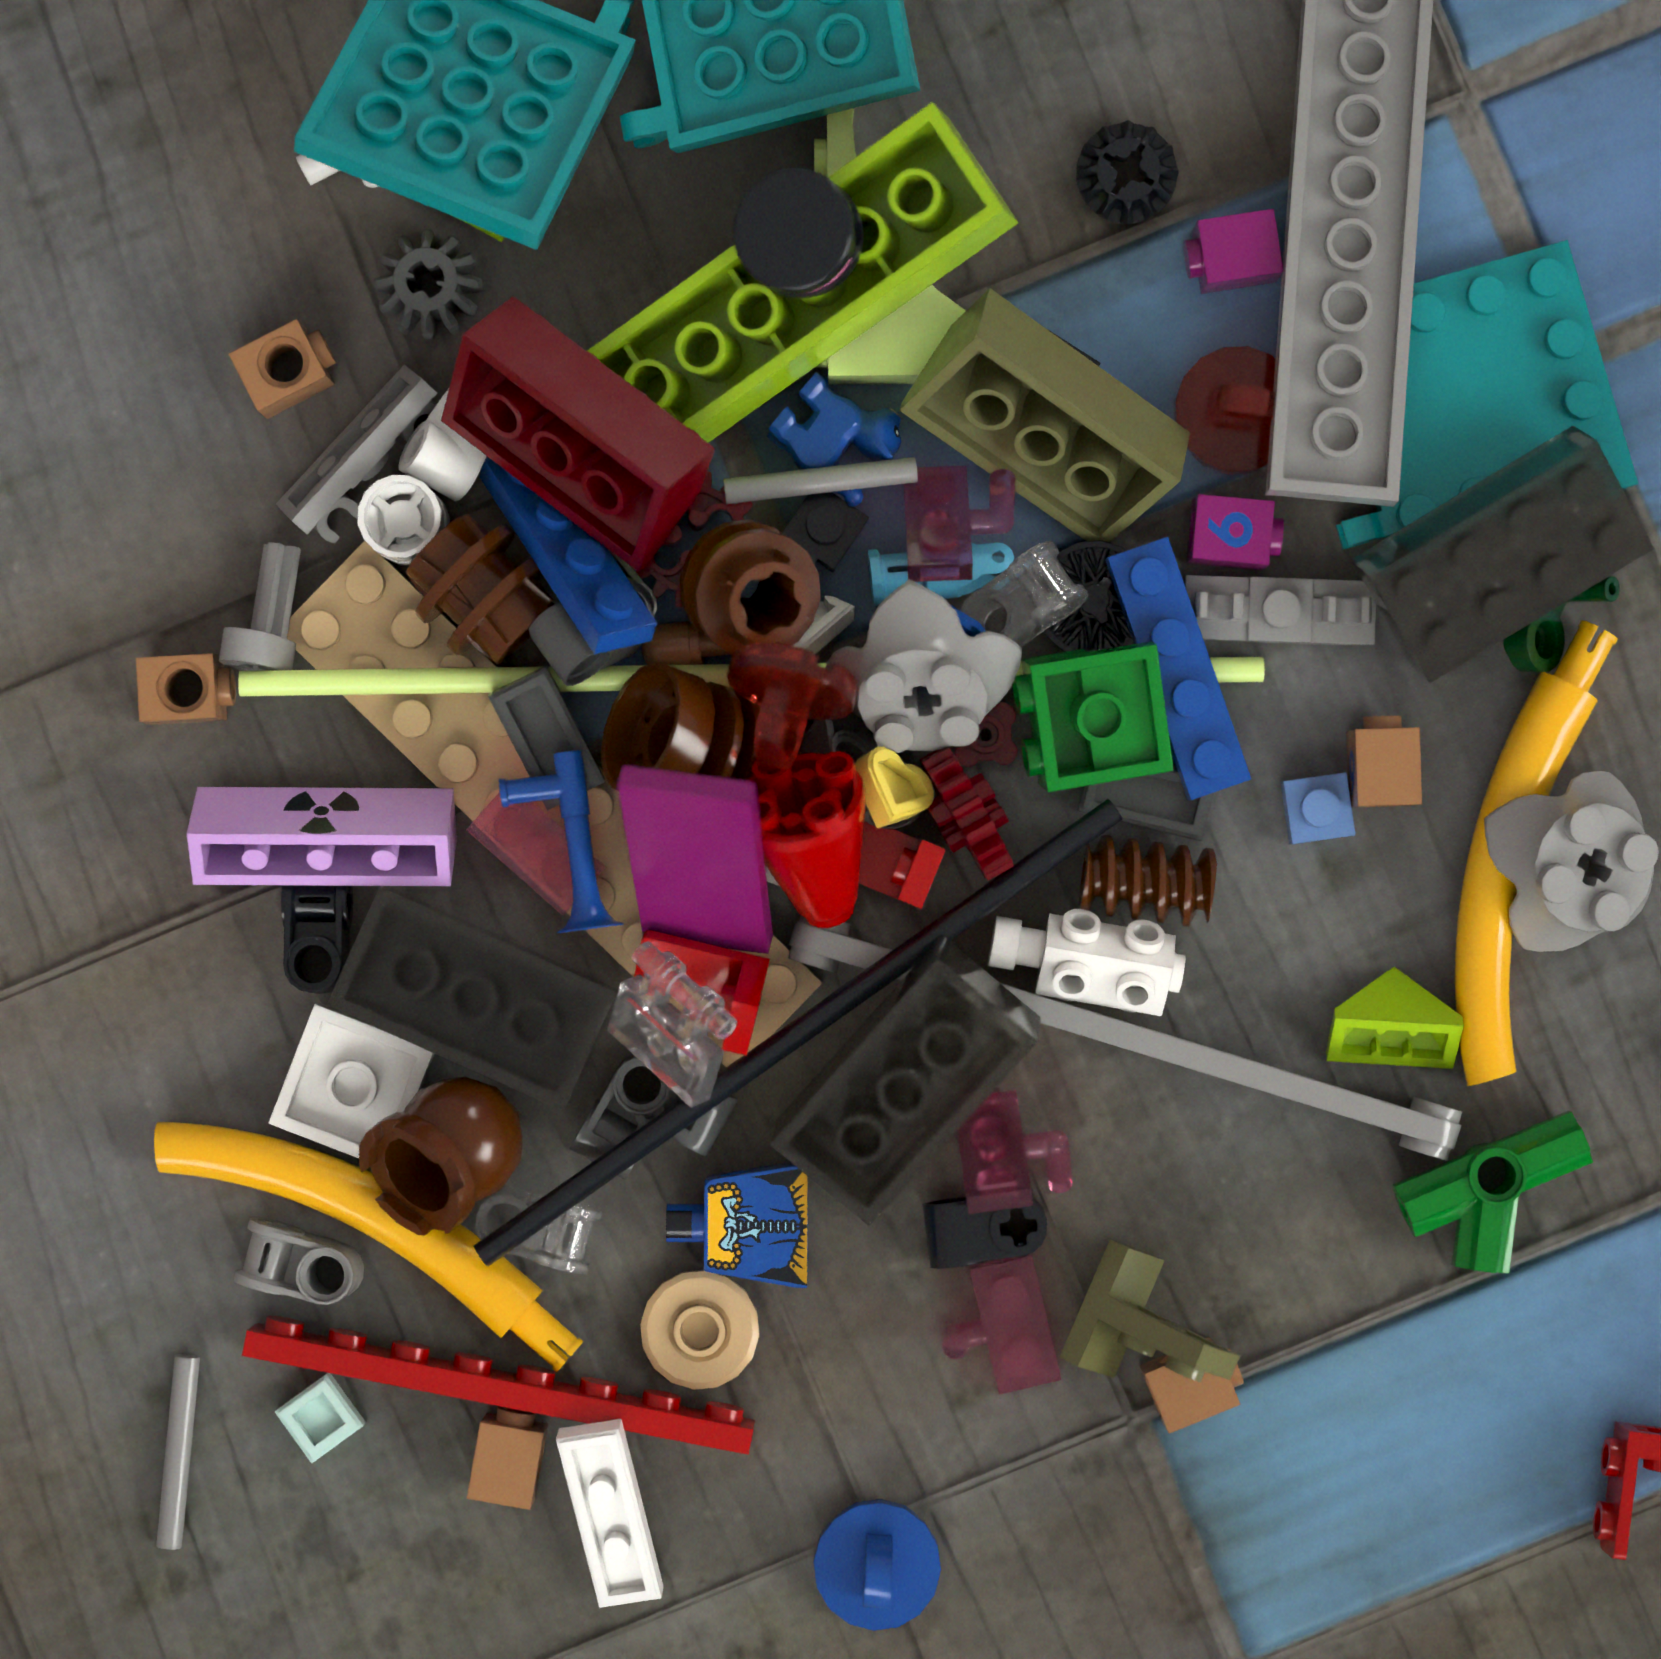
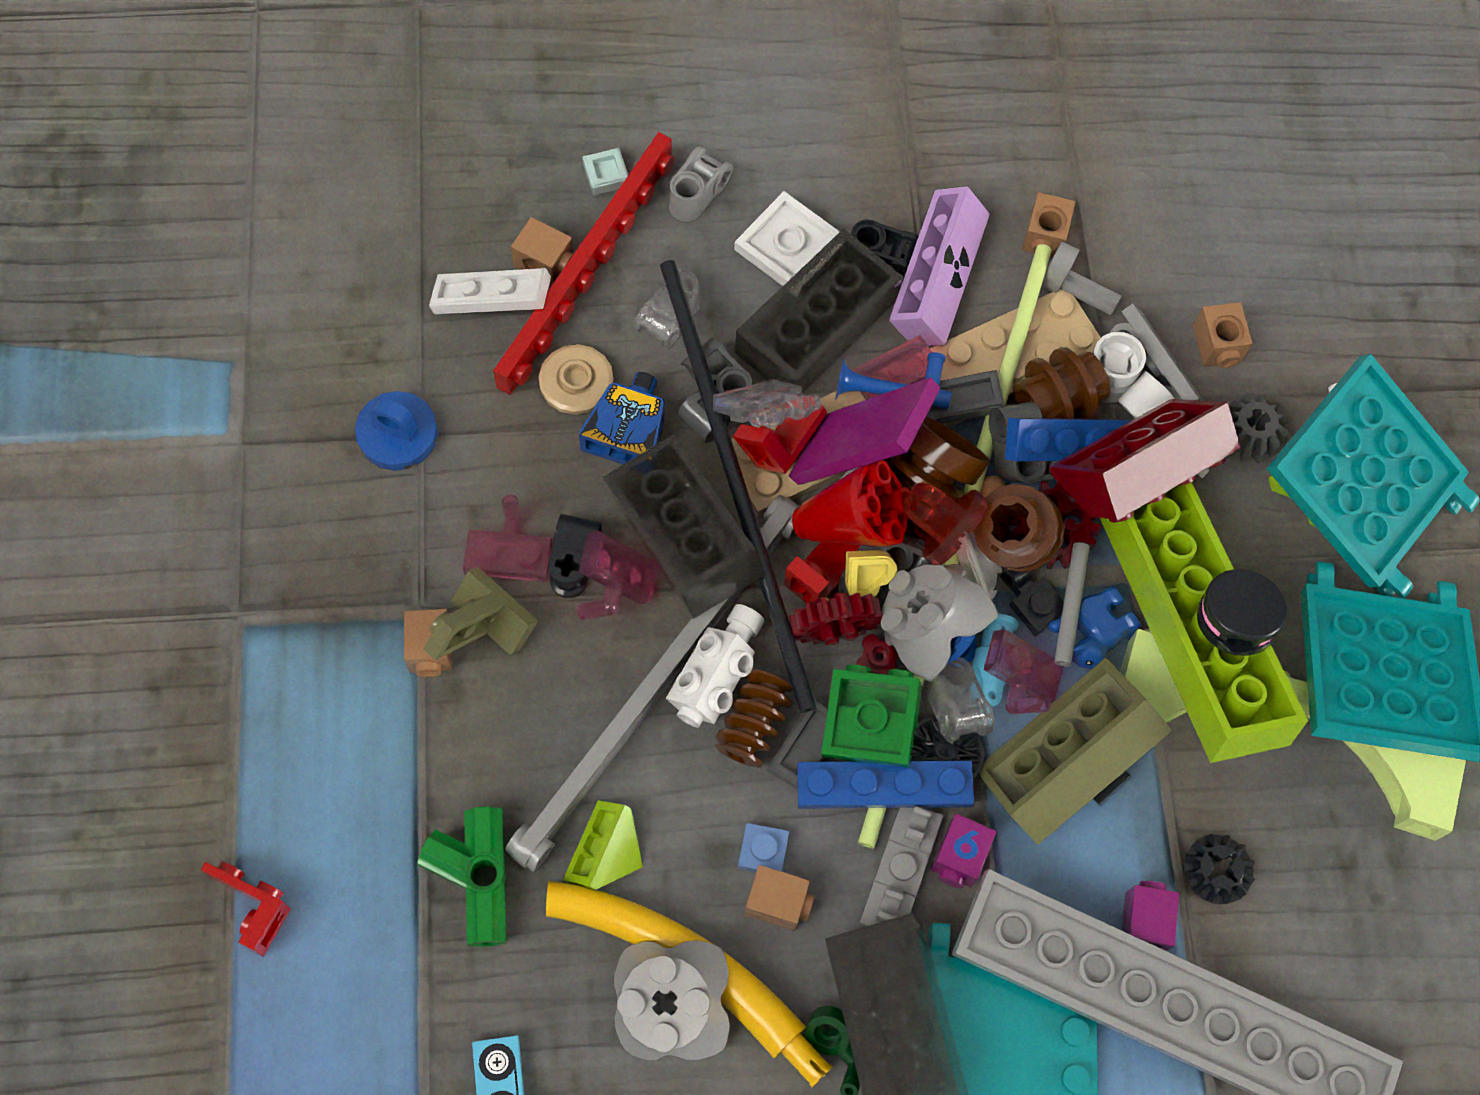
camera: 100 degrees right, 20 degrees down
yellow animal [154,1122,584,1373] -> none
light grey piece [156,1354,200,1550] -> none
reddish brown tile [359,1076,523,1236] -> none
clear red tile [1174,346,1276,474] -> none

